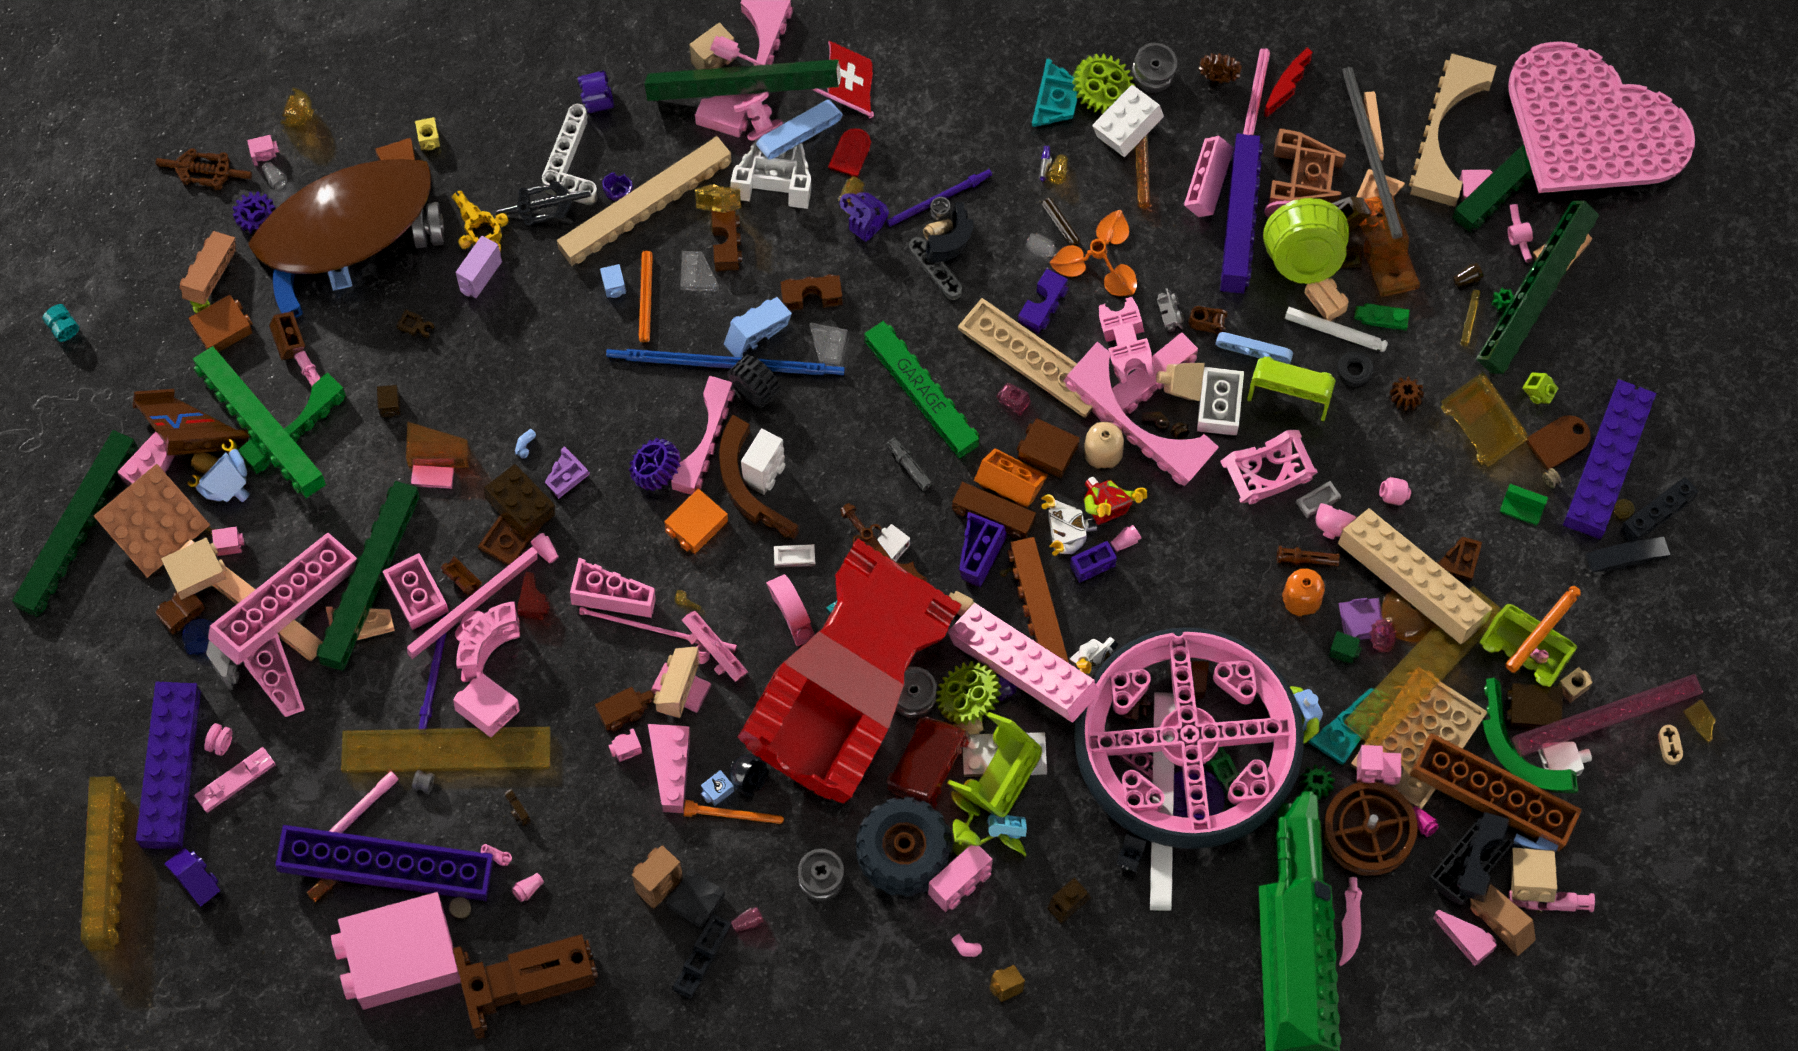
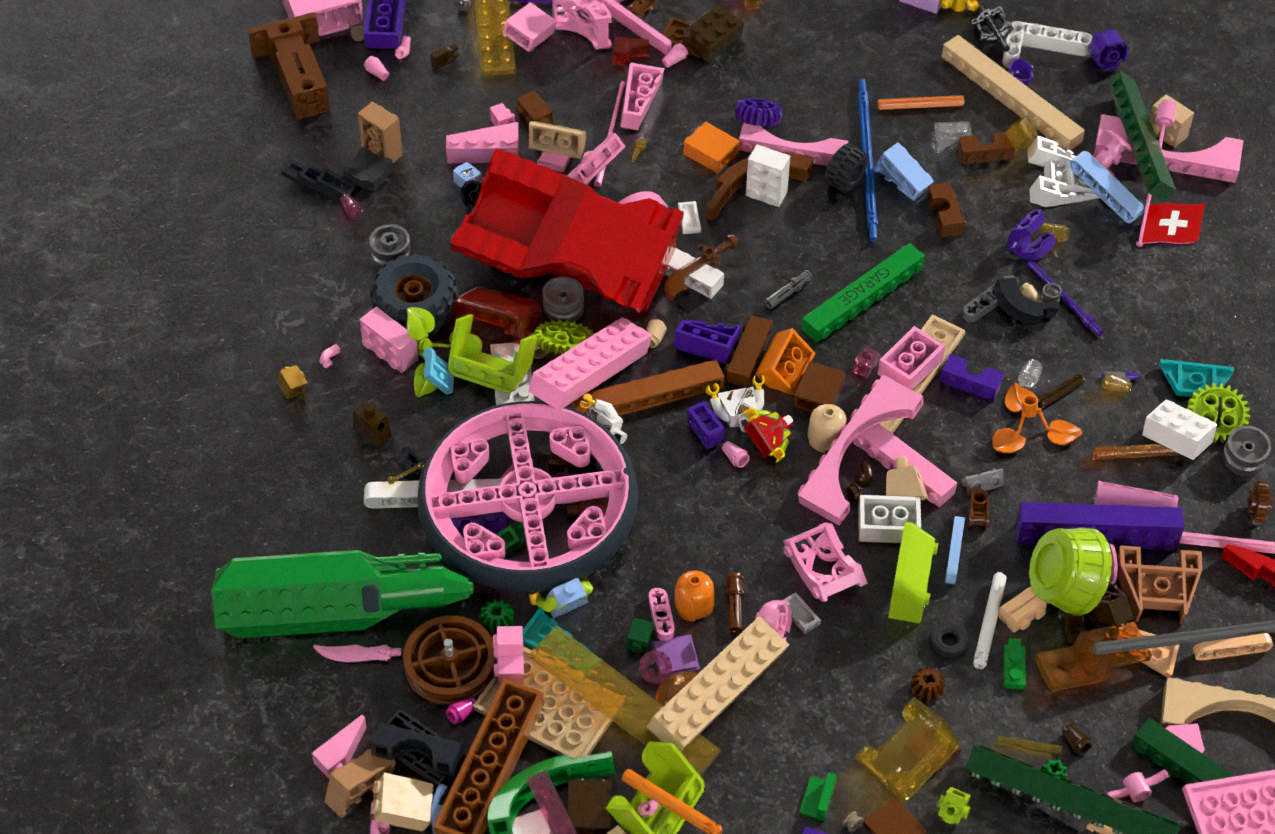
camera: 85 degrees right, 15 degrees down
light blue arm [515,429,536,459] -> none
medium lavender wing [545,447,590,499] -> none
light blue brick [600,264,626,298] -> none
orange piece [684,800,784,824] -> none
clear wing [810,322,848,367] -> none
red window [828,128,871,178] -> none
bright pink piece [1099,297,1154,384] -> none
bright pink head [1379,477,1411,505] -> none
reddish brown wing [1437,536,1482,581] -> none
none -> clear yellow hinge [387,461,425,485]
none -> bright pink beam [648,588,675,641]
none -> bright pink brick [878,326,945,390]

